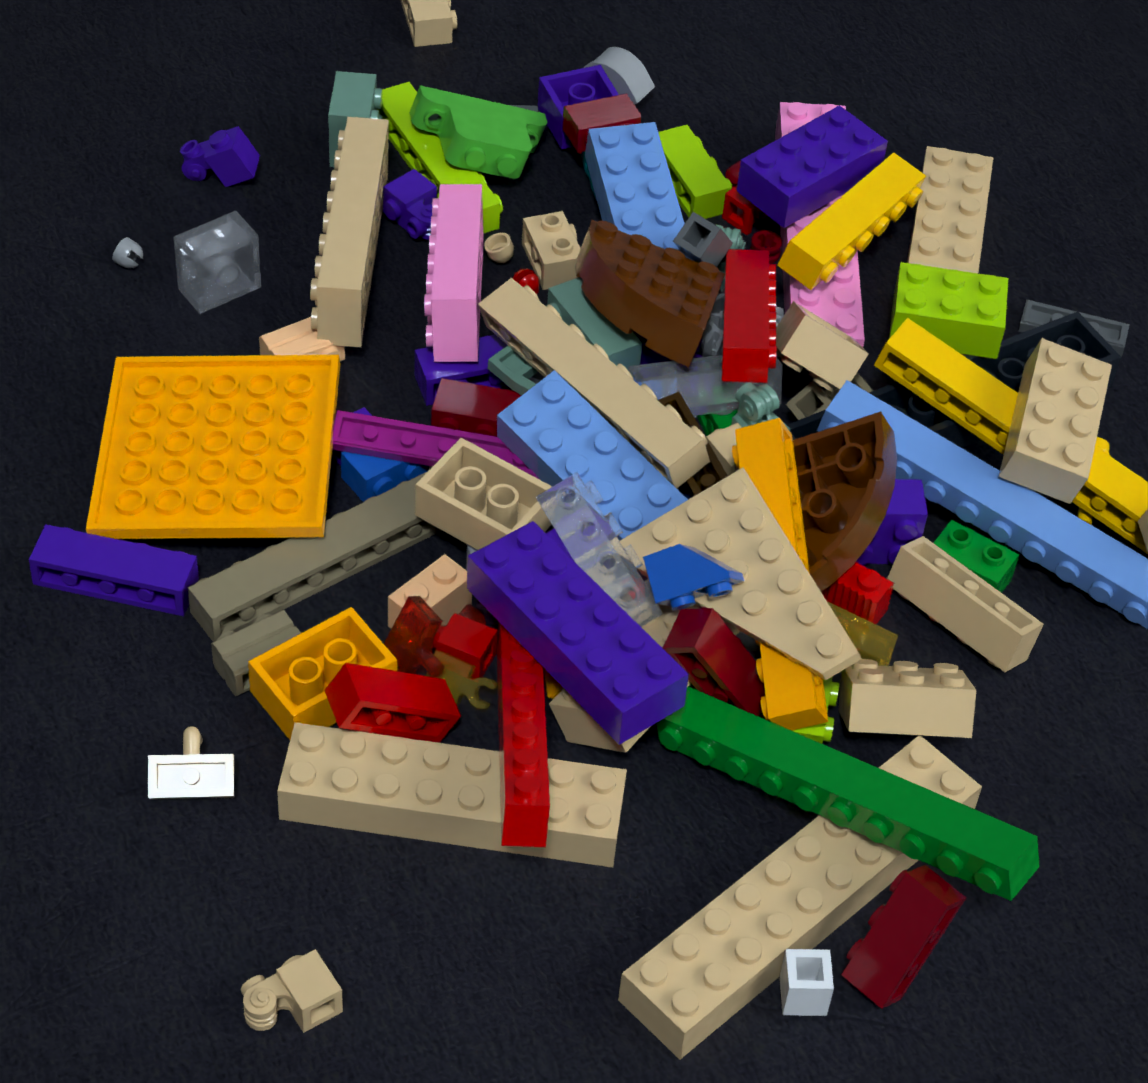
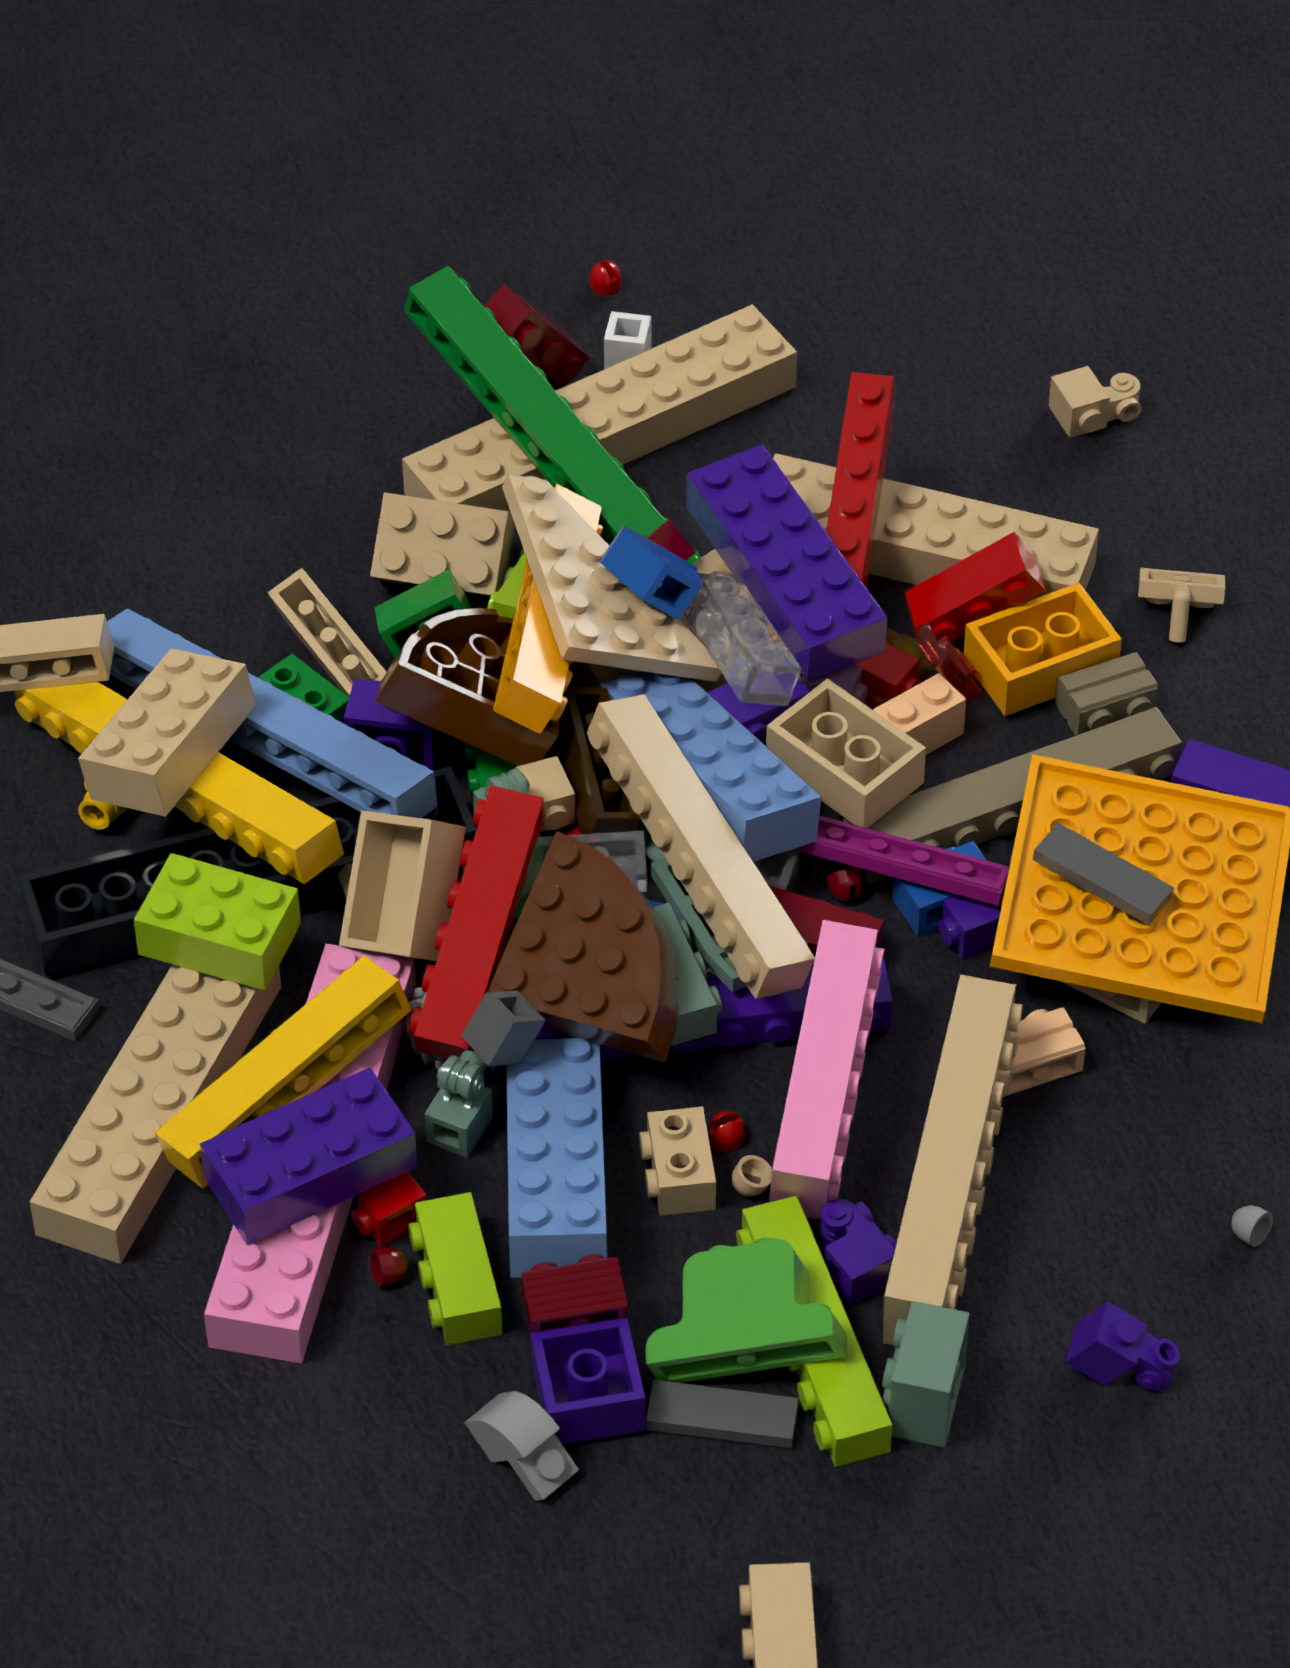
camera: 165 degrees left, 0 degrees up
clear brick [174,211,261,314] -> none
none -> green brick [375,569,471,658]
none -> dark grey tile [1032,823,1174,925]

